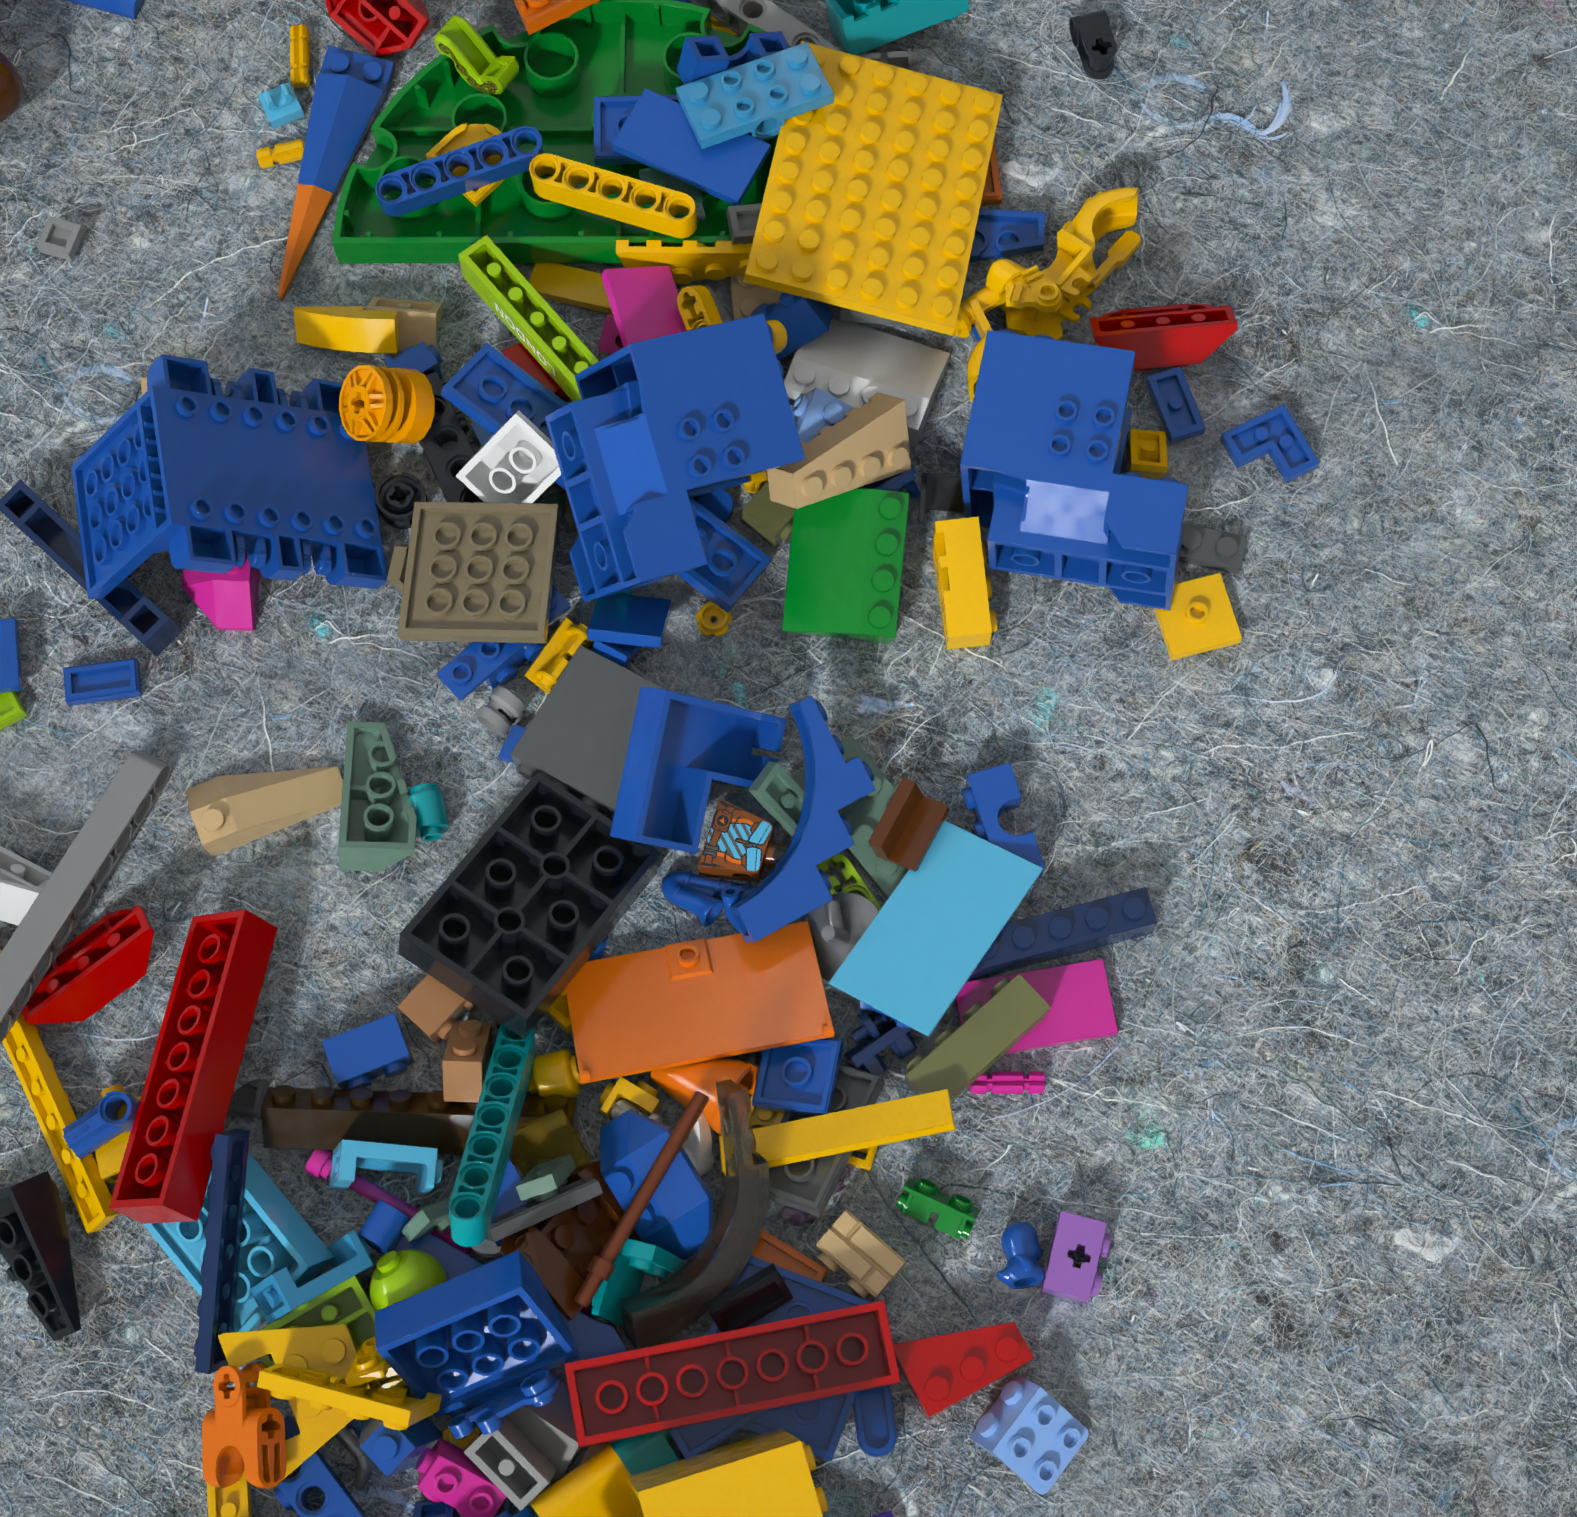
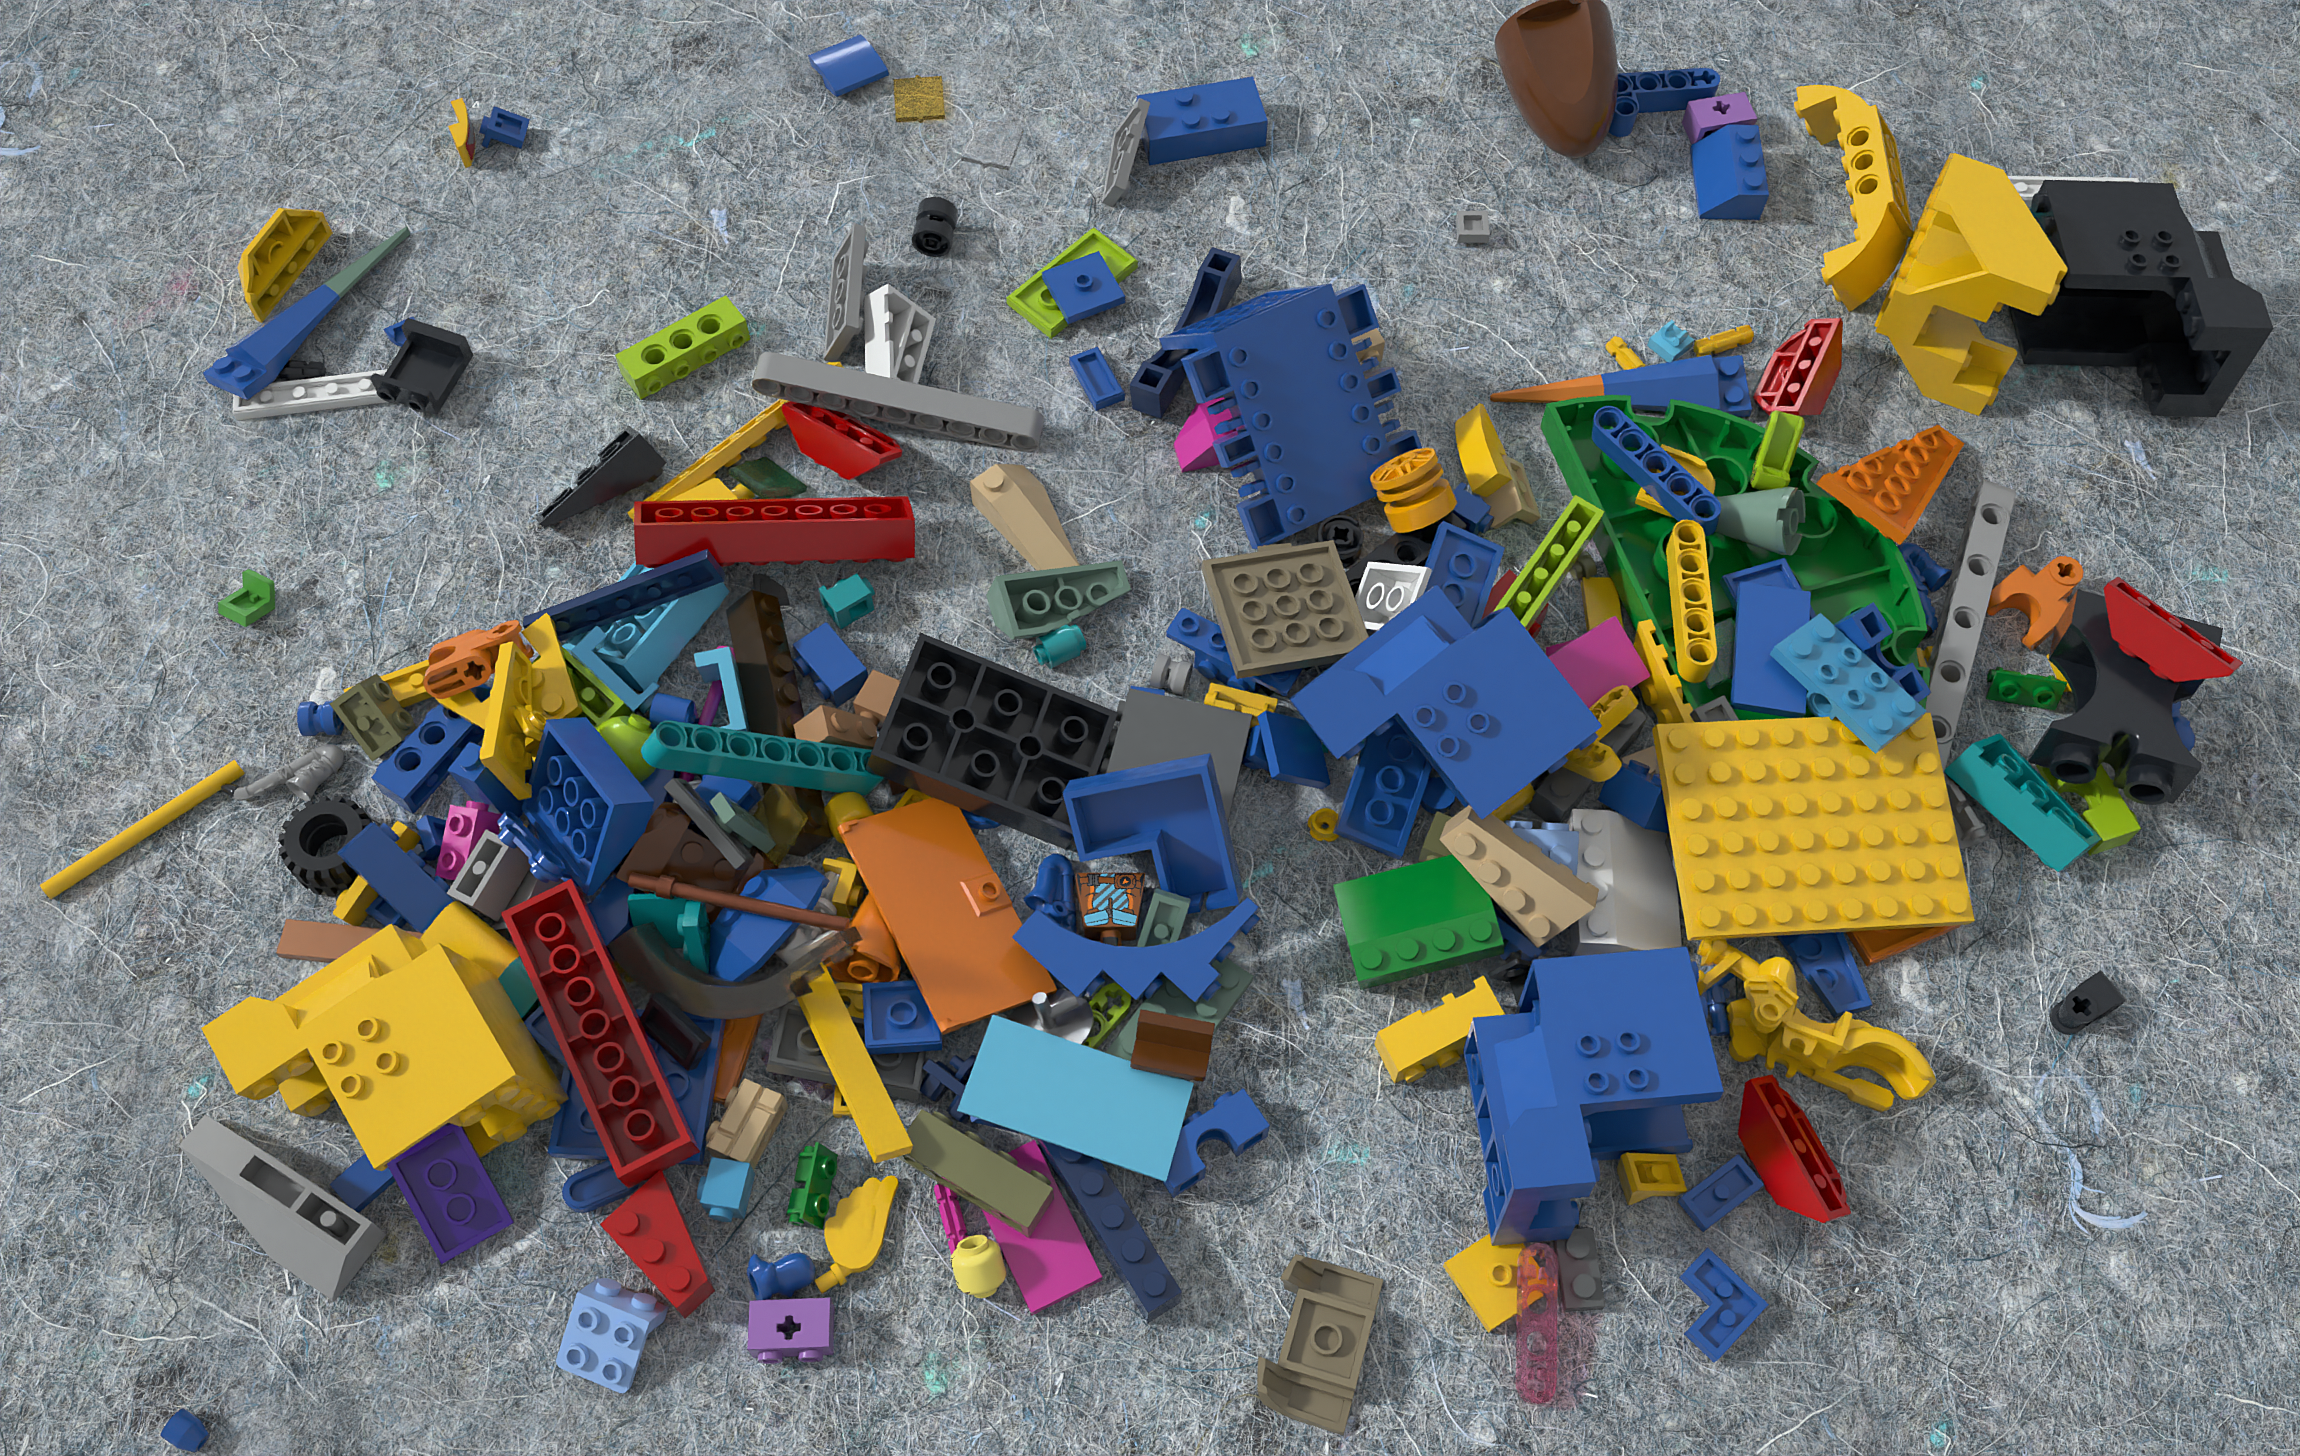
camera: 70 degrees right, 10 degrees down
blue piece [62,1091,140,1159] -> none
none -> dark azure brick [697,1157,755,1222]
none -> clear green piece [728,456,808,499]
none -> yellow animal [814,1175,899,1294]
none -> teal brick [818,573,875,630]
none -> light yellow head [950,1235,1006,1298]
none -> dark tan piece [1257,1254,1383,1435]
none -> clear pink beam [1516,1243,1558,1404]
none -> sand green cone [1704,487,1805,555]

